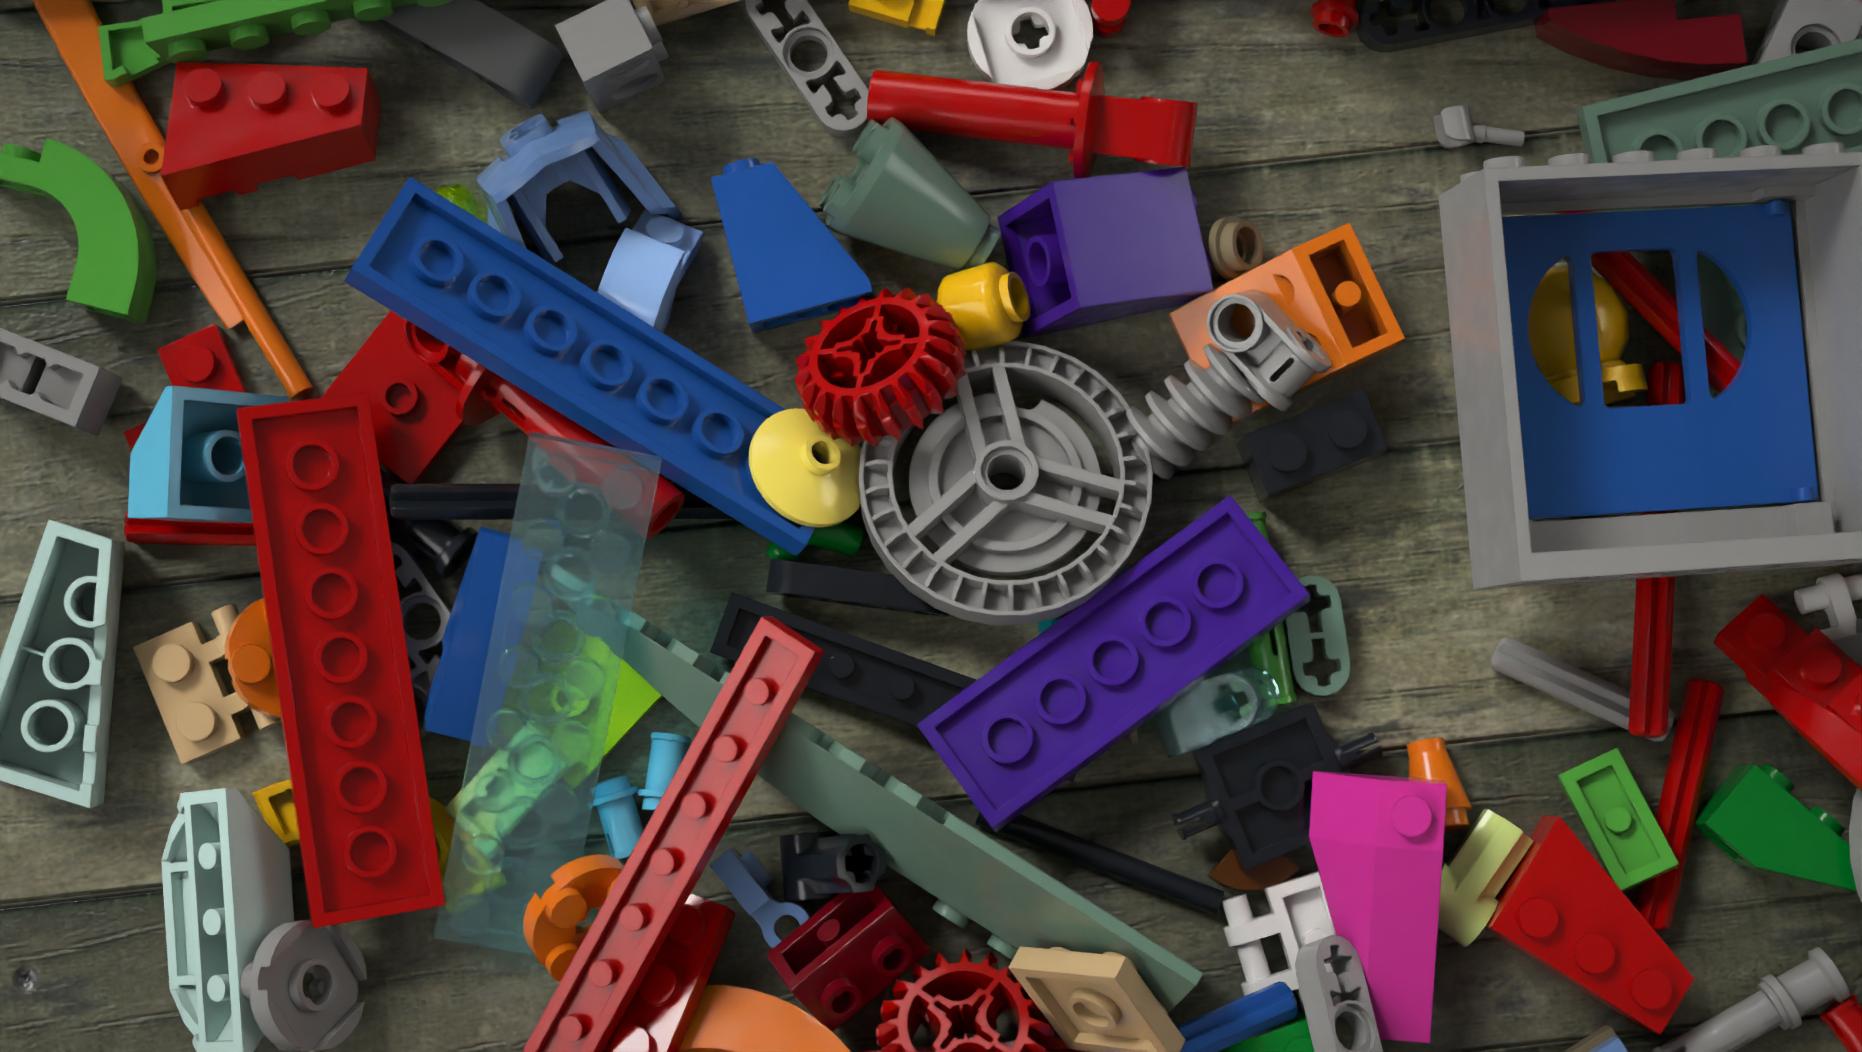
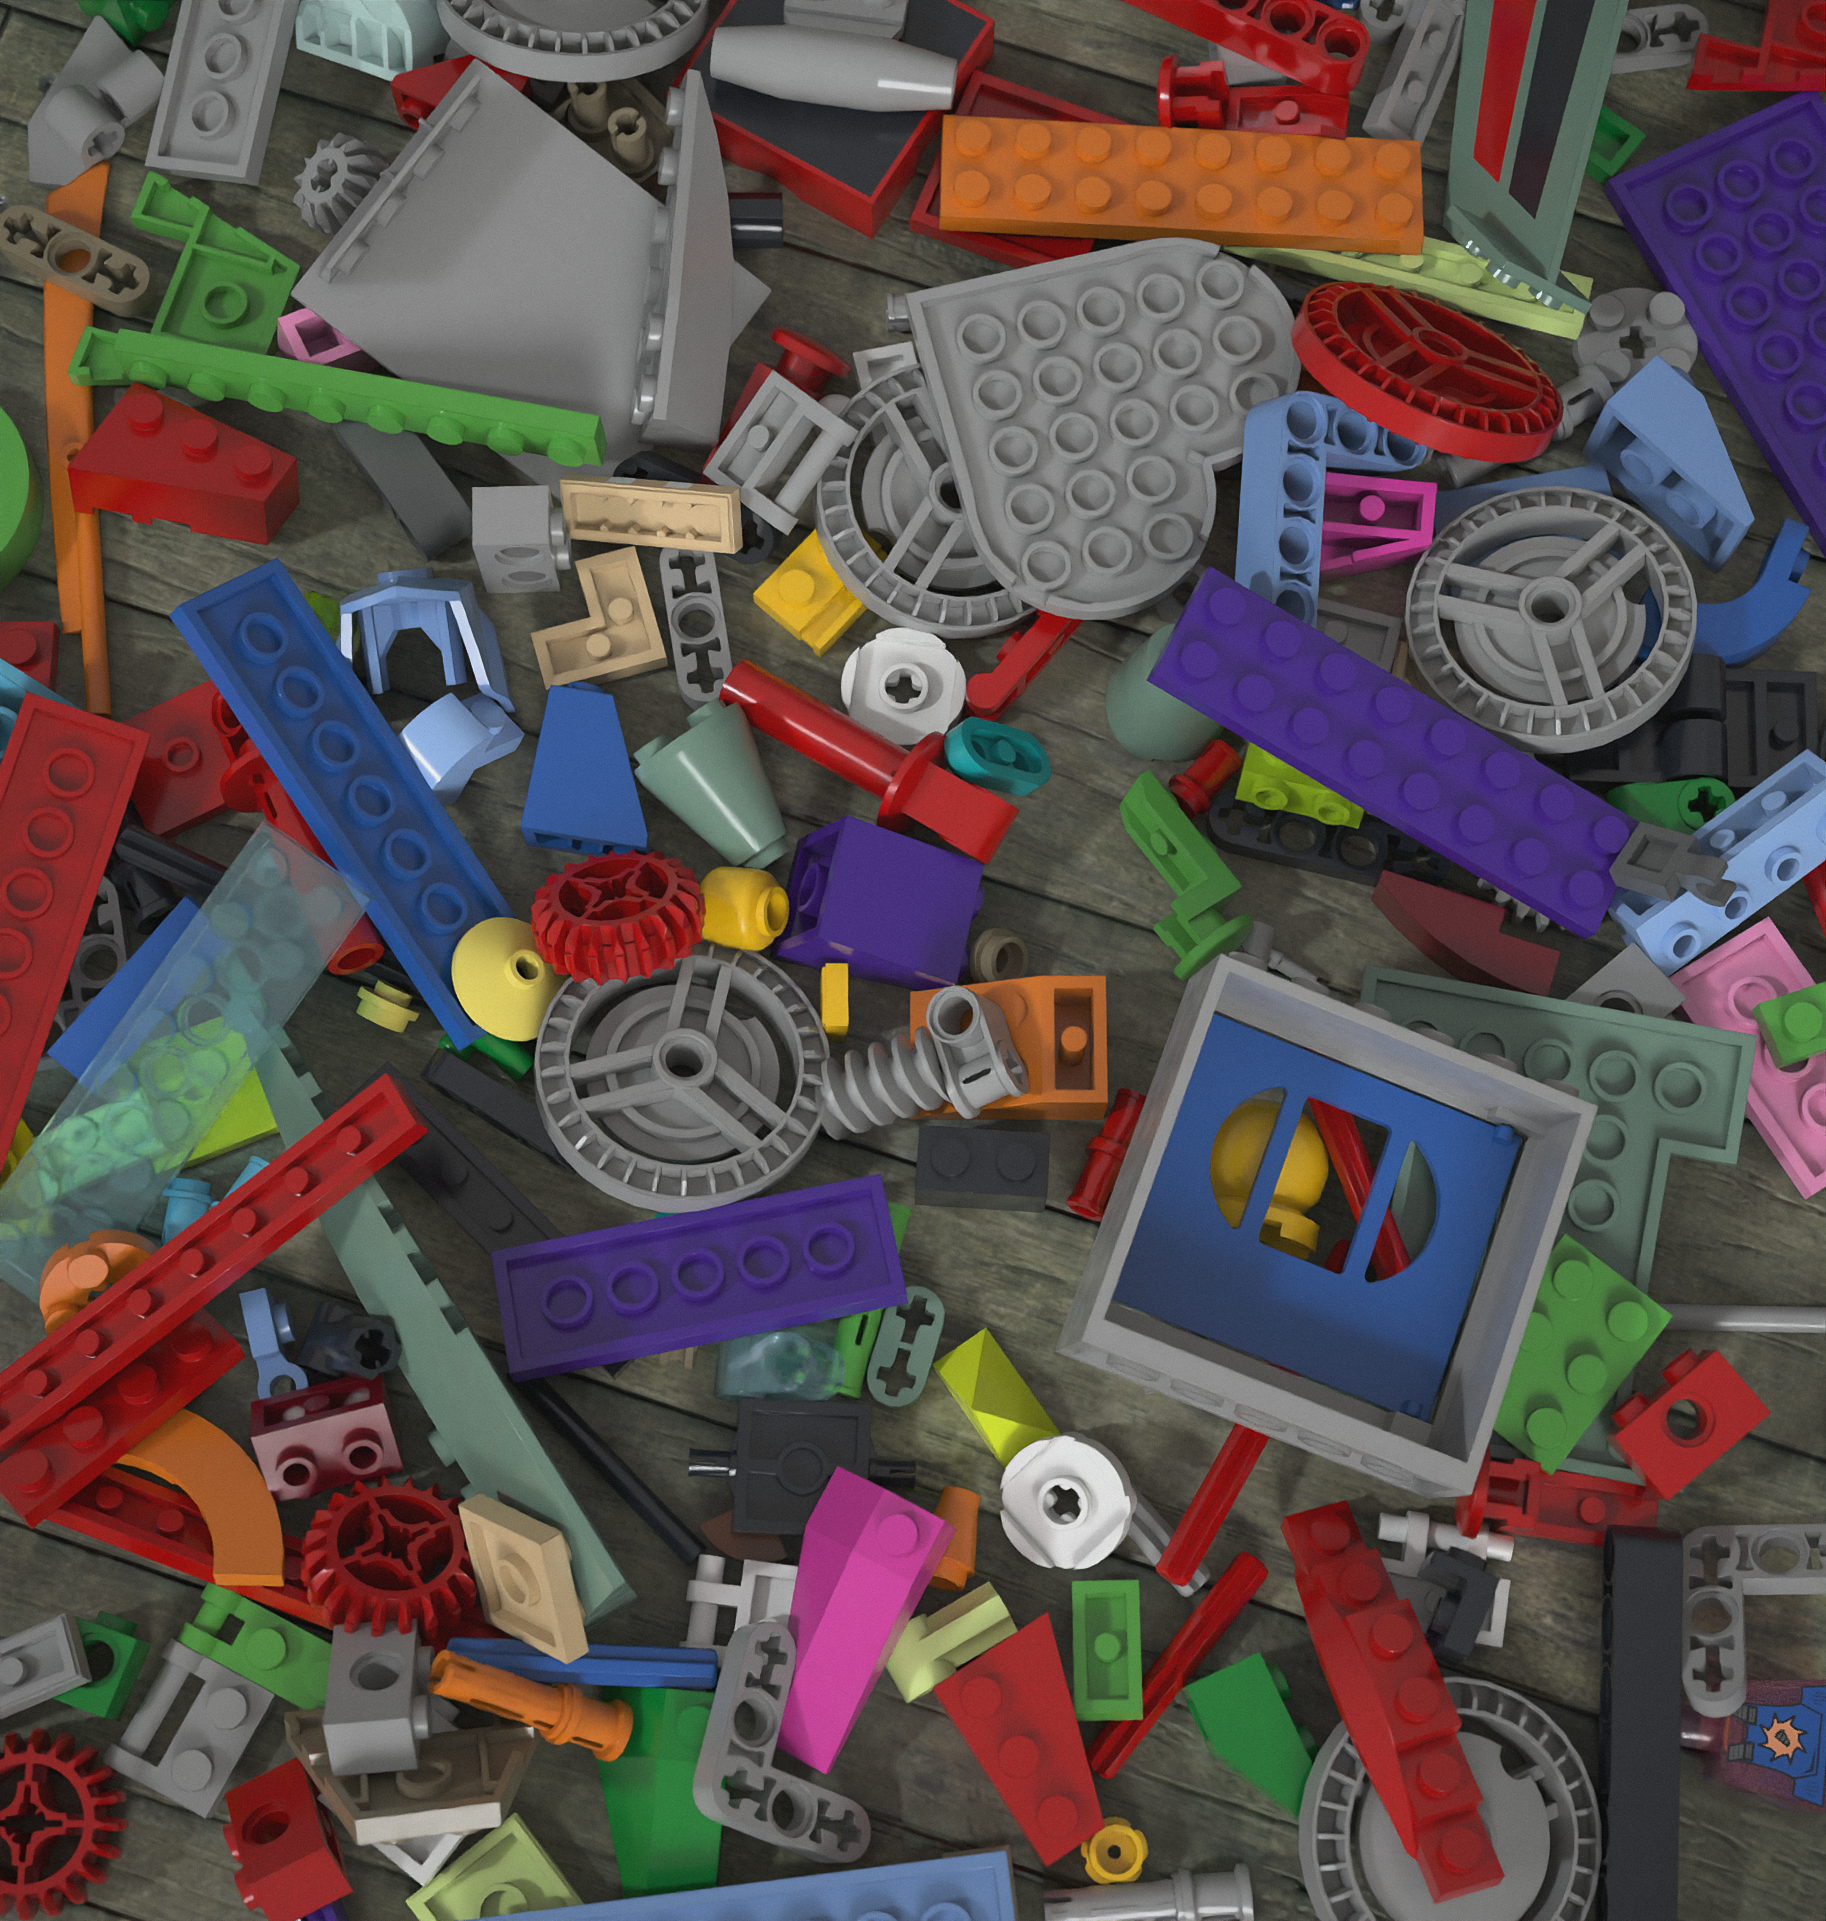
camera: 20 degrees right, 10 degrees down
none -> light yellow plate [356,979,420,1033]
none -> tan plate [530,545,668,695]
none -> yellow tile [820,963,849,1042]
none -> neon yellow slope [932,1328,1061,1470]
none -> teal plate [944,717,1051,796]
none -> white plate [1000,1431,1137,1570]
none -> red pin [1066,1088,1146,1222]
none -> yellow plate [1080,1817,1148,1885]
none -> bright green piece [1119,770,1254,981]

